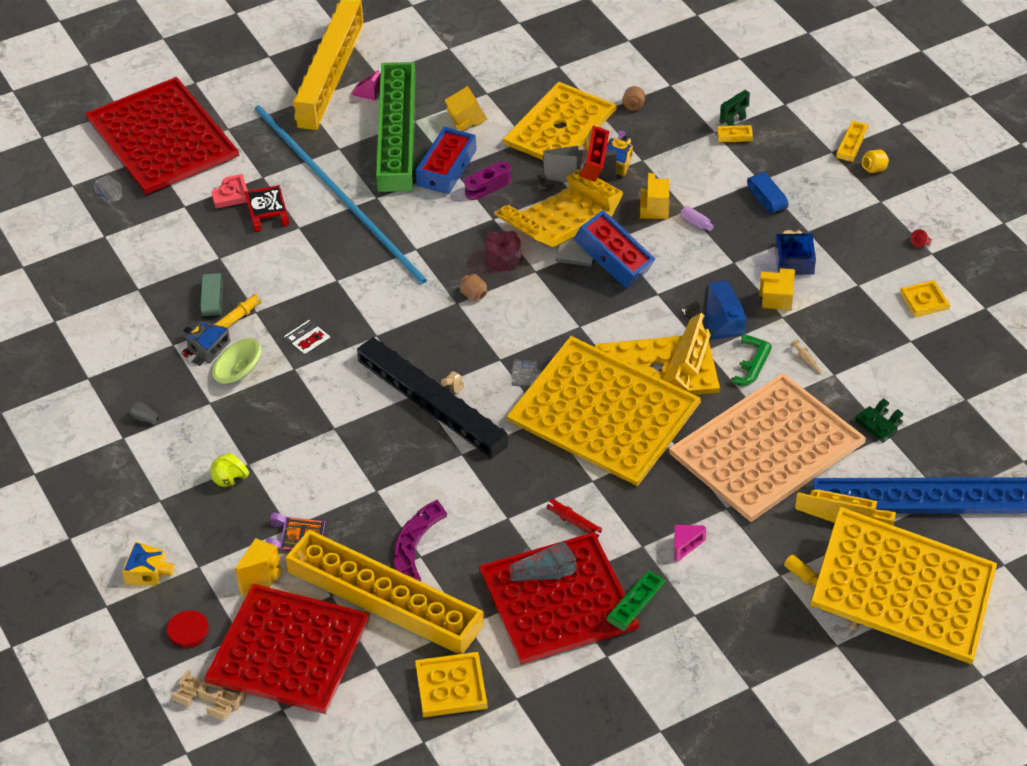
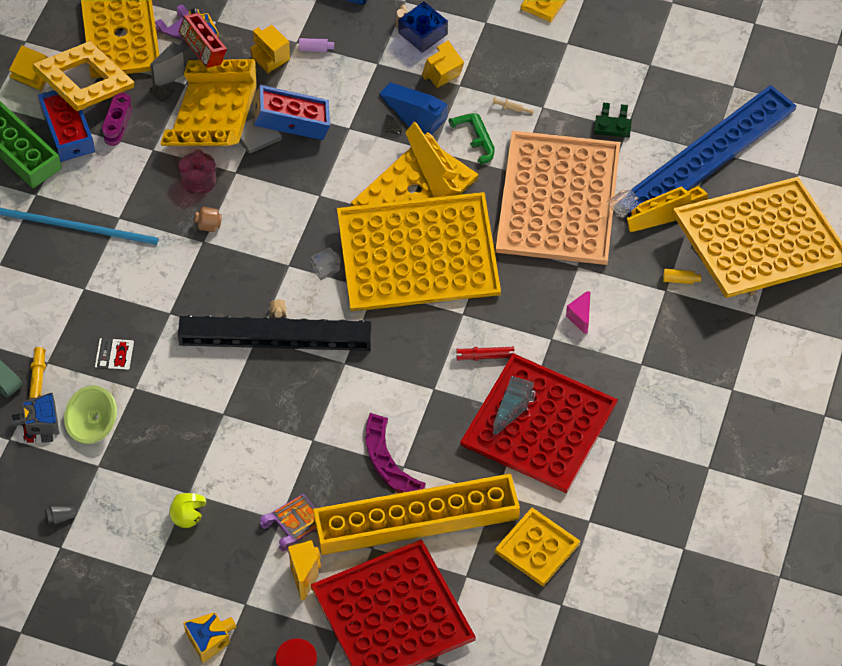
camera: 45 degrees left, 10 degrees up
green plate [606,570,666,631] -> none
none -> yellow plate [33,41,135,111]
none -> clear brick [607,189,639,218]

